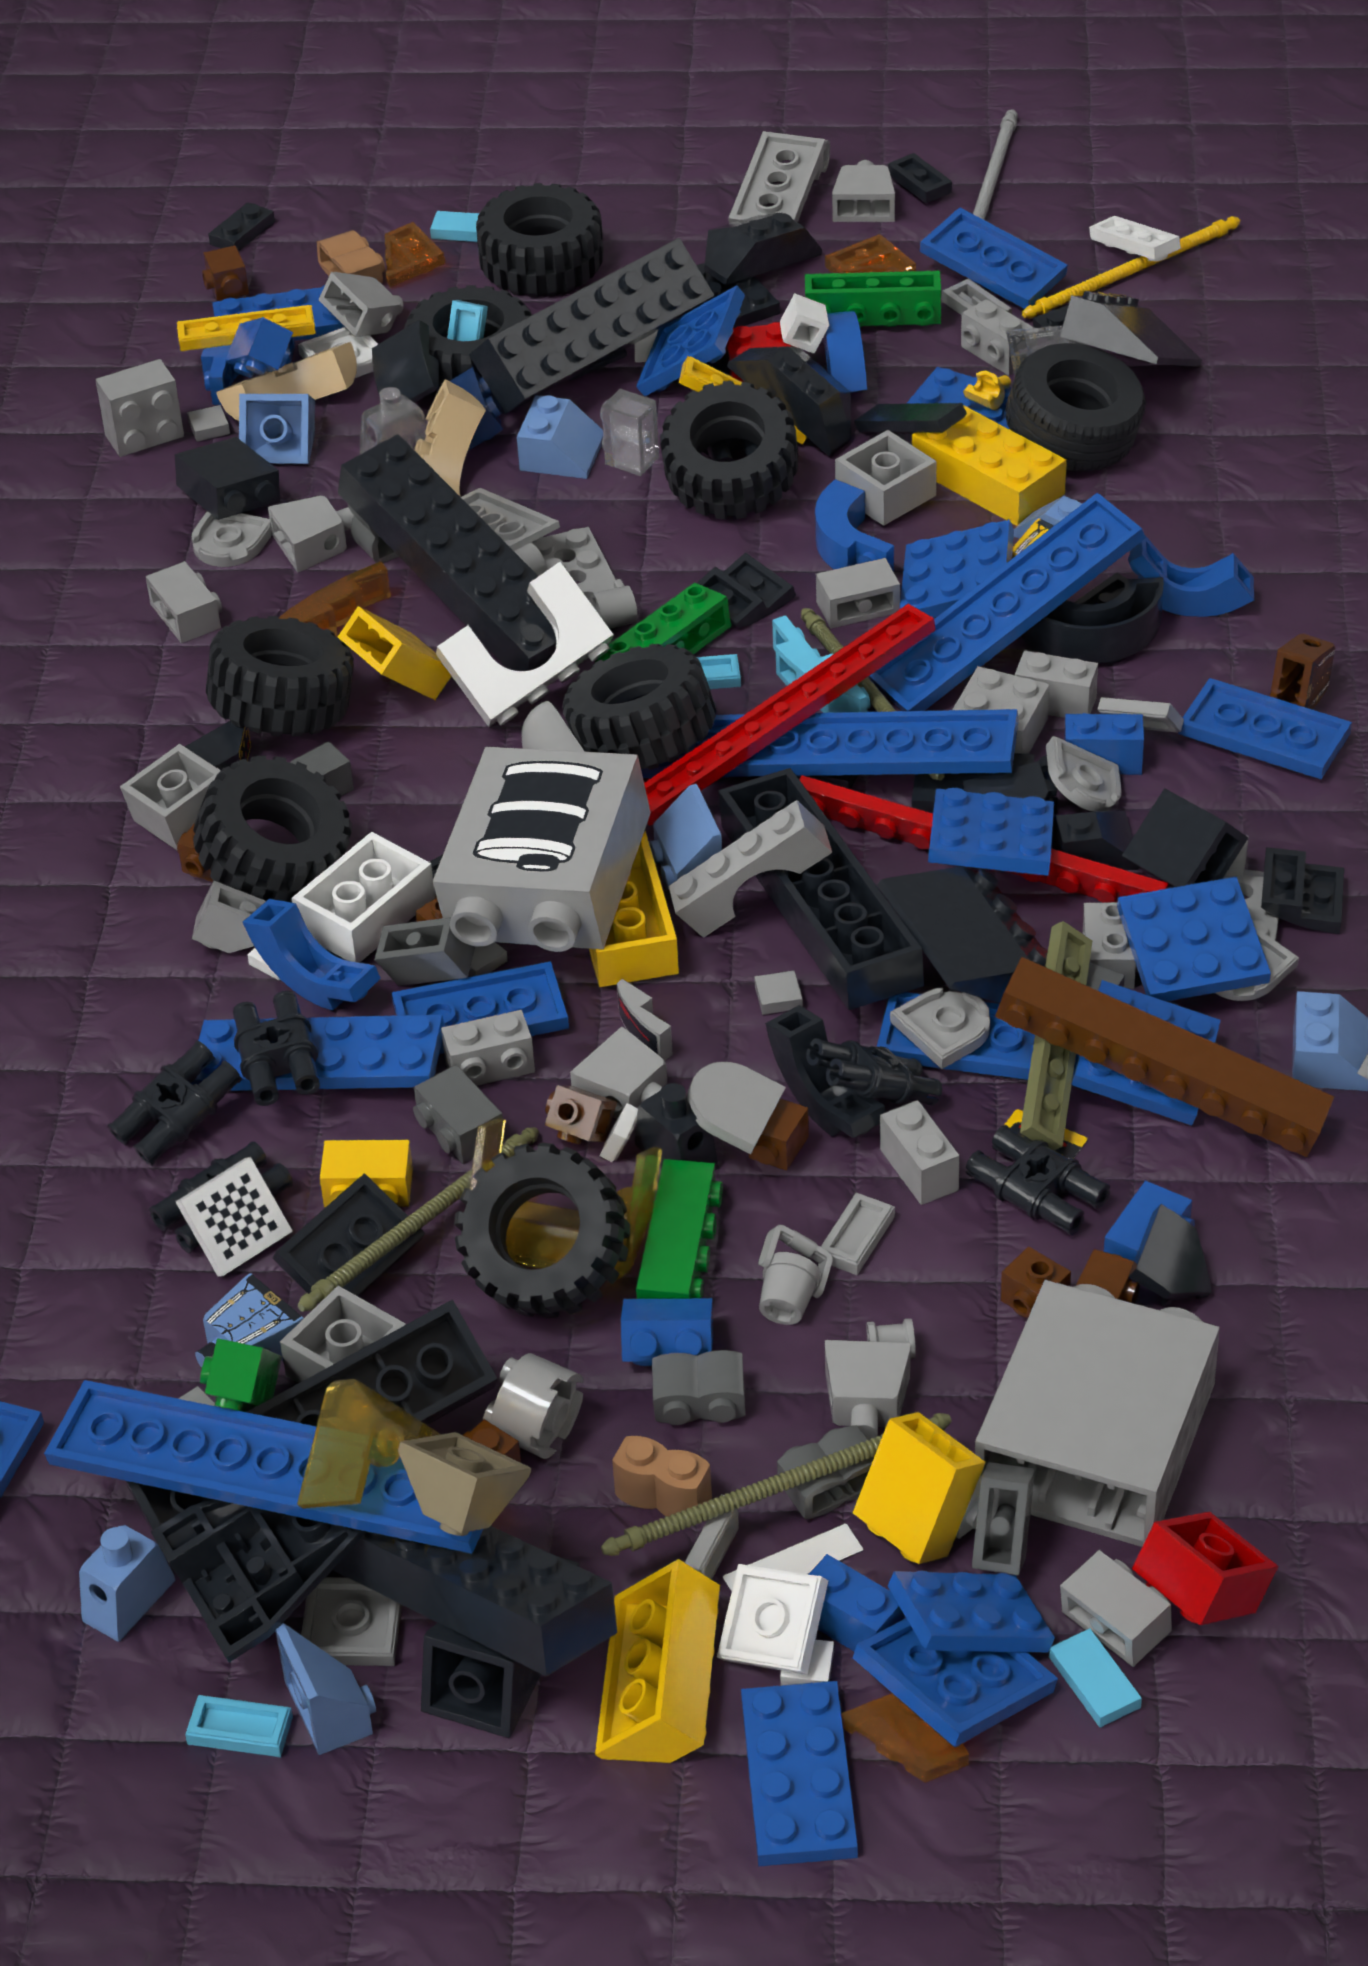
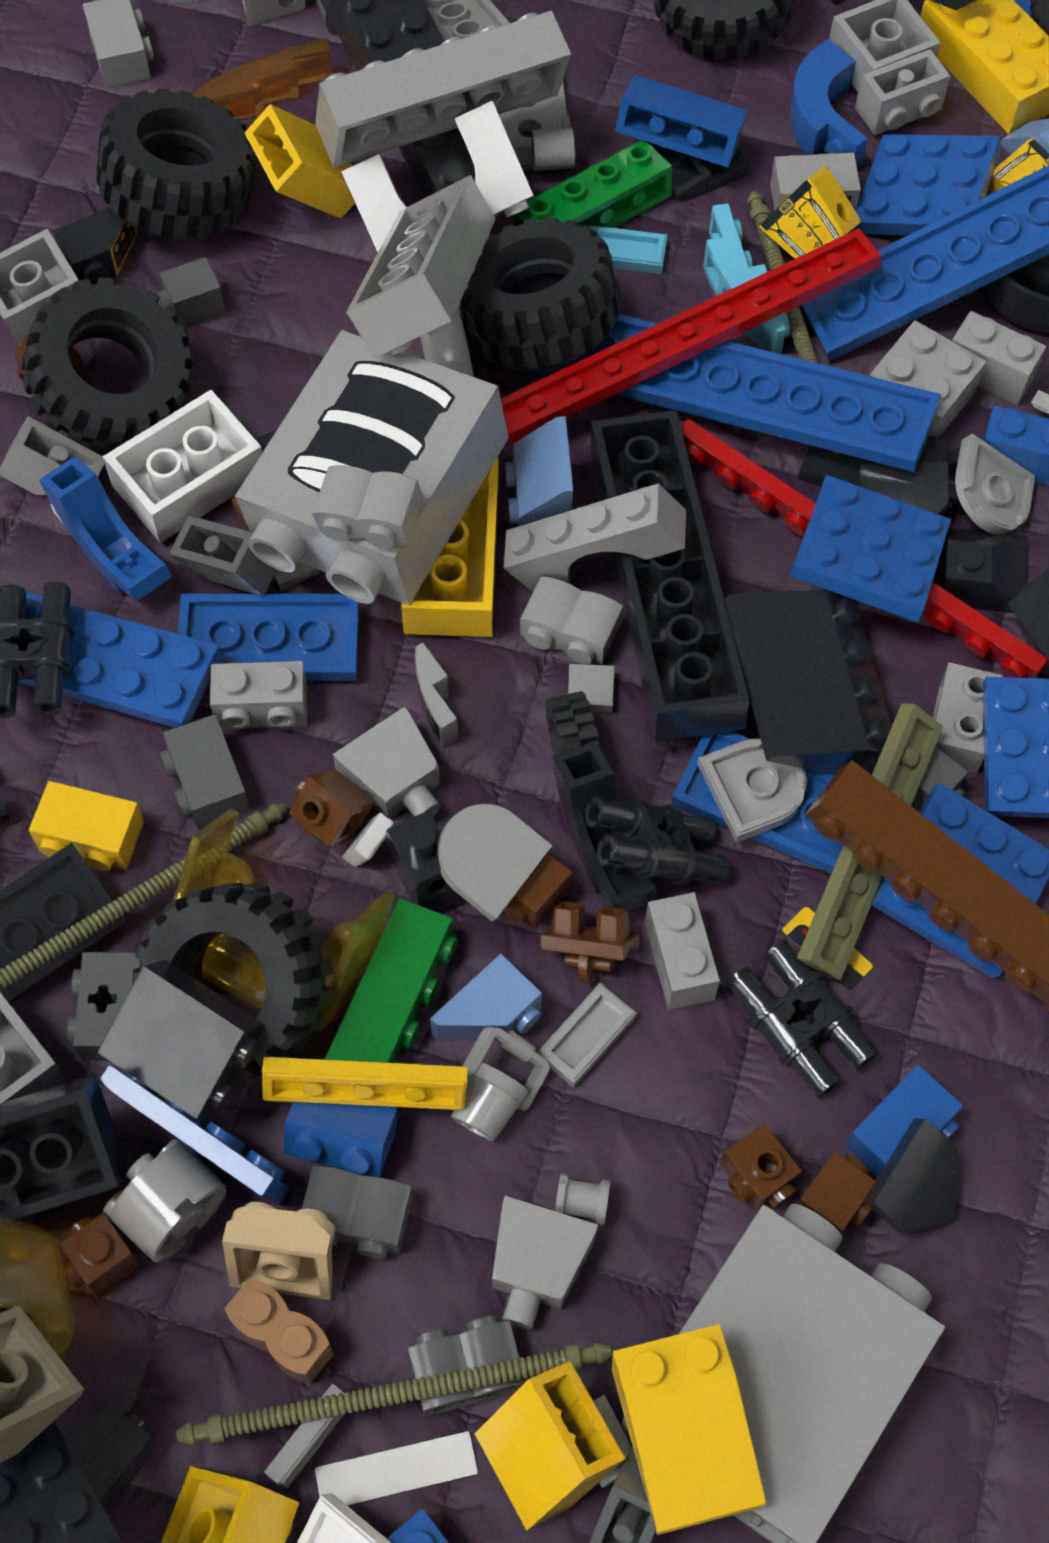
camera: 10 degrees right, 20 degrees up
none -> dark grey brick [67,952,142,1061]
none -> brick [98,960,264,1119]
none -> plate [98,1065,293,1206]
none -> tan slope [222,1202,335,1300]
none -> yellow tile [262,1057,468,1110]
none -> light grey brick [312,465,423,549]
none -> light grey brick [315,11,571,167]
none -> light grey brick [346,175,495,358]
none -> medium blue slope [430,954,542,1041]
none -> light grey brick [520,577,623,664]
none -> reddish brown hips [541,901,639,983]
none -> black tyre [545,691,600,756]
none -> yellow slope [612,1324,766,1535]
none -> blue brick [615,75,748,167]
none -> yellow torso [759,165,860,258]
none -> light grey brick [855,49,950,135]

